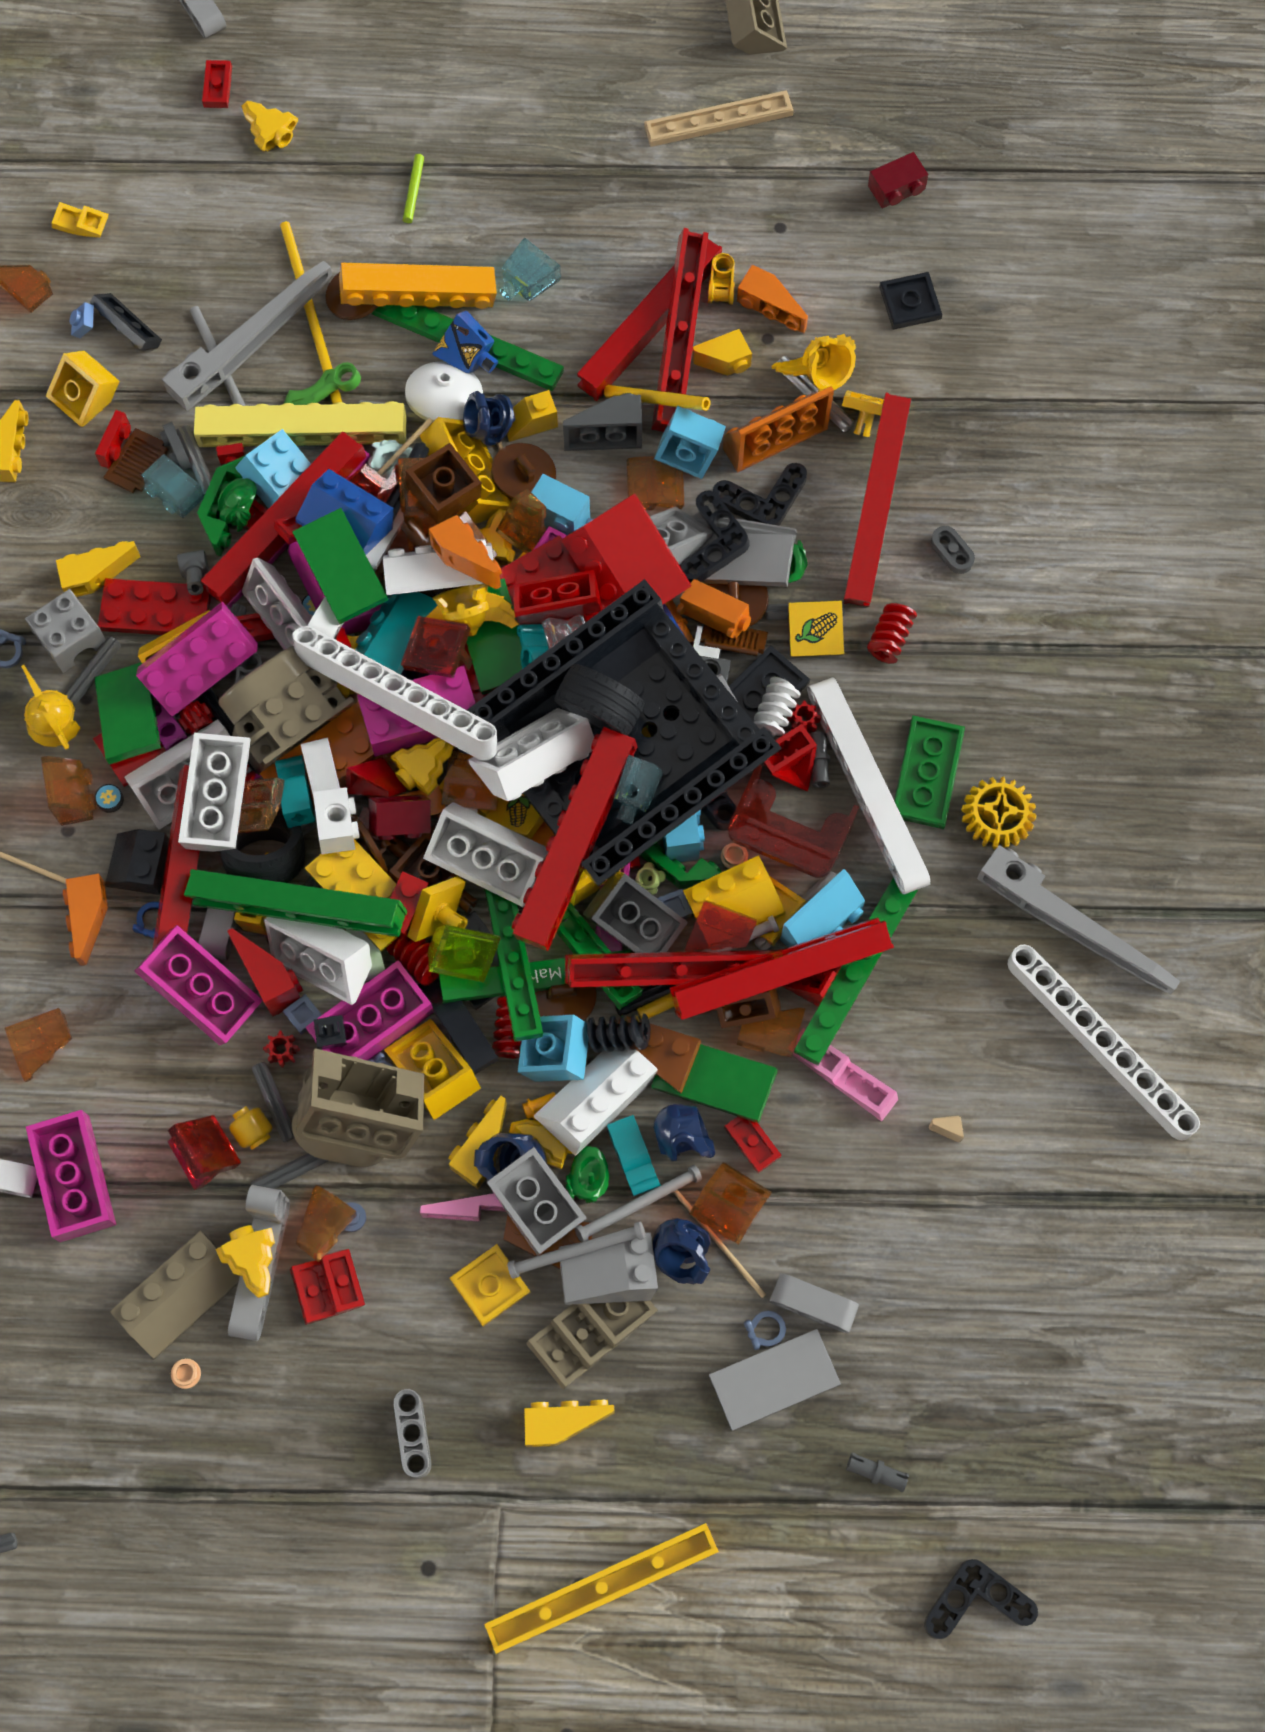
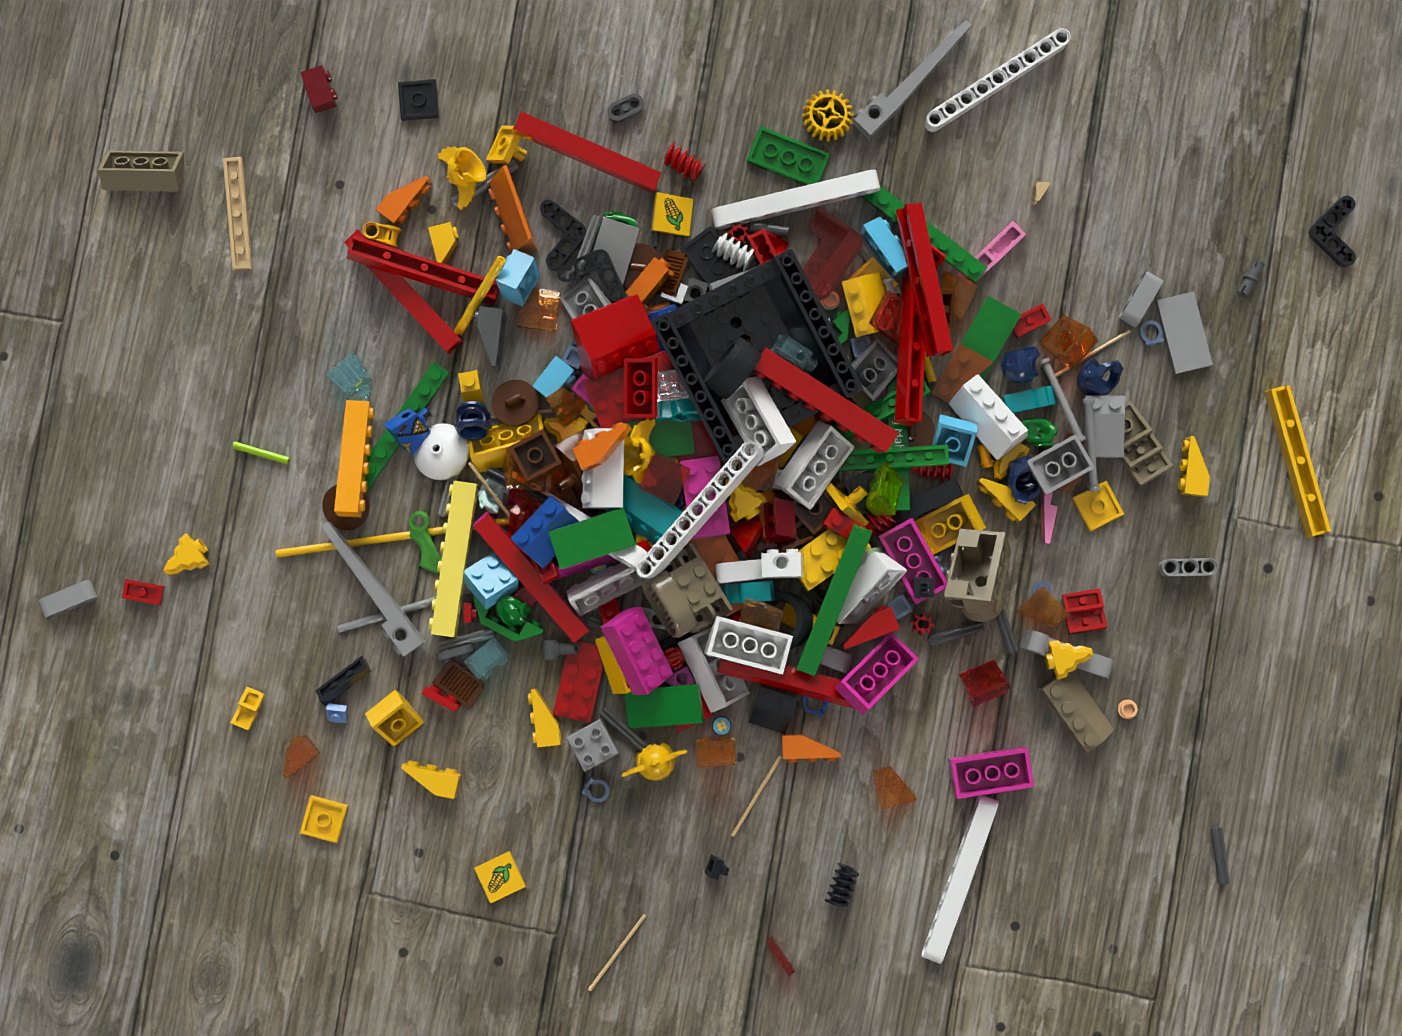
camera: 80 degrees left, 15 degrees up
yellow head [229,1106,272,1150] -> none
black piece [587,1014,650,1053] -> none

